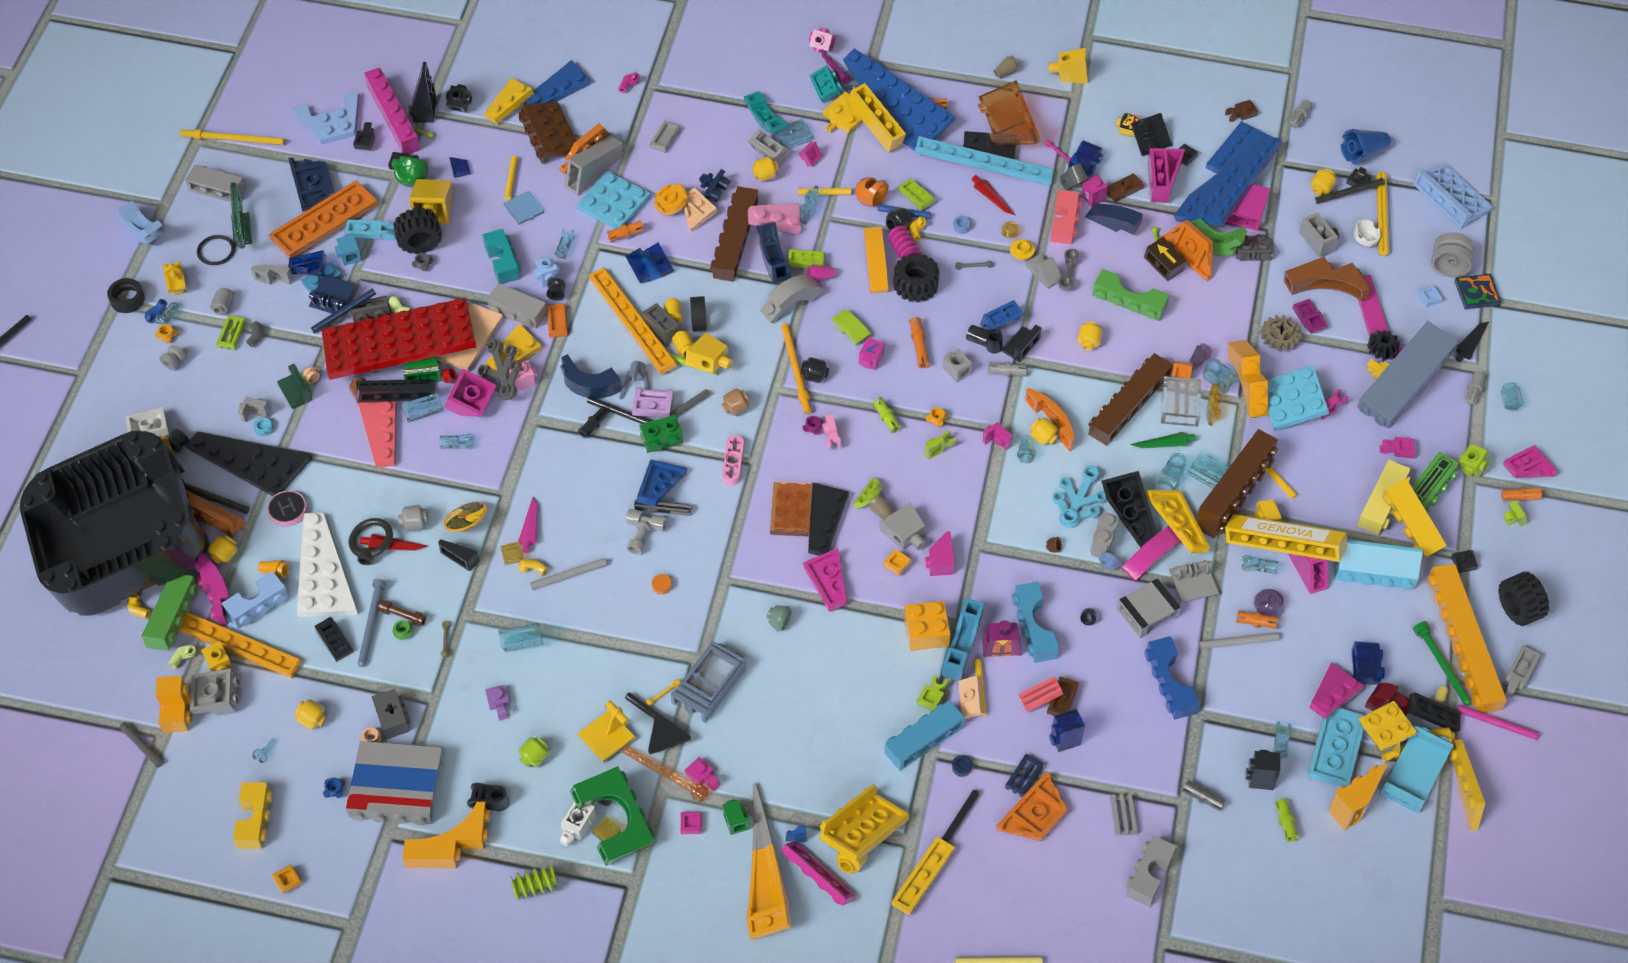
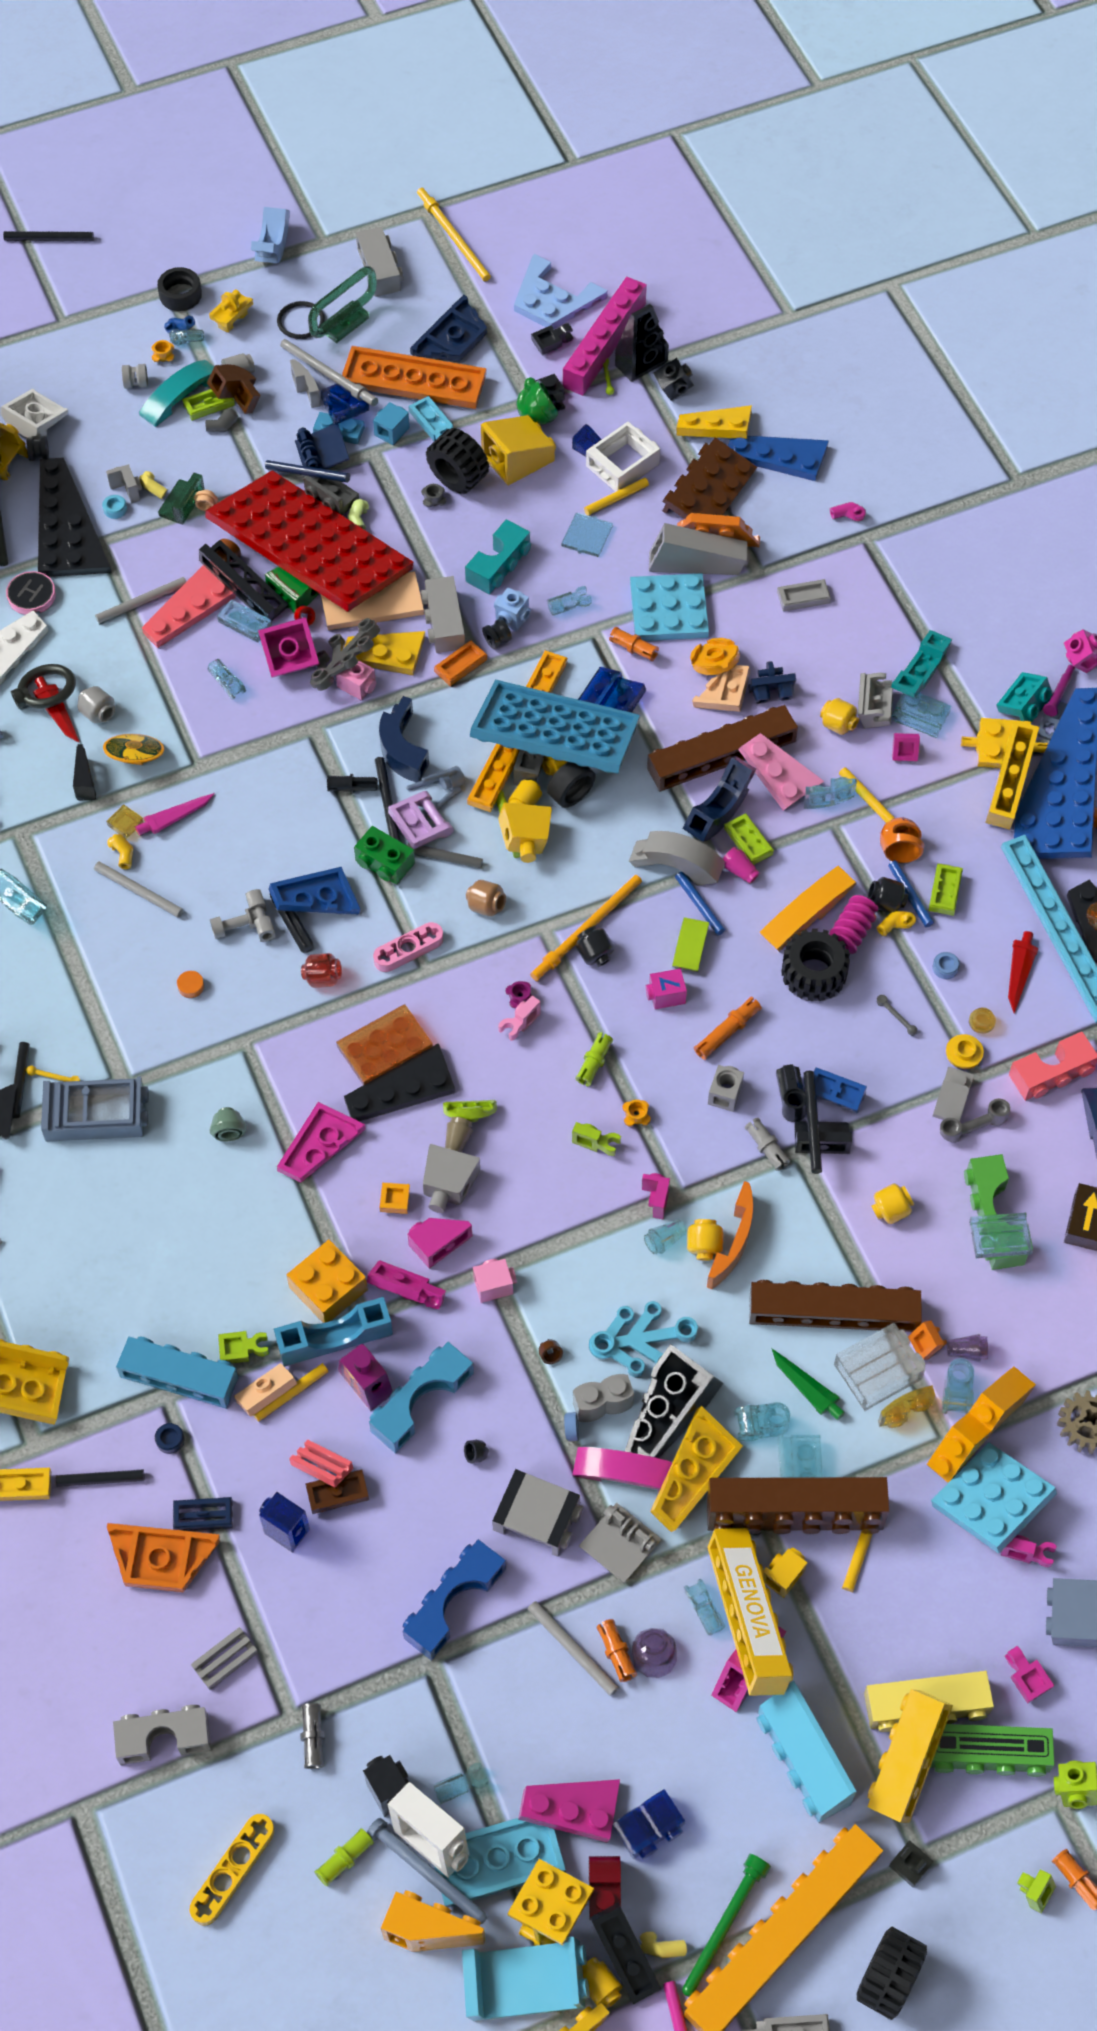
camera: 55 degrees right, 5 degrees up
none -> light grey bar [95,577,186,624]
none -> teal slope [139,360,214,427]
none -> light yellow arm [139,471,168,499]
none -> yellow beam [189,1814,275,1926]
none -> reddish brown brick [207,364,261,414]
none -> light grey bar [280,339,378,407]
none -> clear red head [301,953,342,988]
none -> dark pink hinge [366,1260,446,1309]
none -> sand blue bar [367,1818,487,1924]
none -> white window [388,1782,469,1878]
none -> dark azure plate [469,679,640,774]
none -> bright pink brick [473,1259,517,1303]
none -> white window [586,422,660,492]
none -> blue bar [675,871,726,936]
none -> black bar [803,1070,822,1174]
none -> clear light blue plate [969,1212,1033,1259]

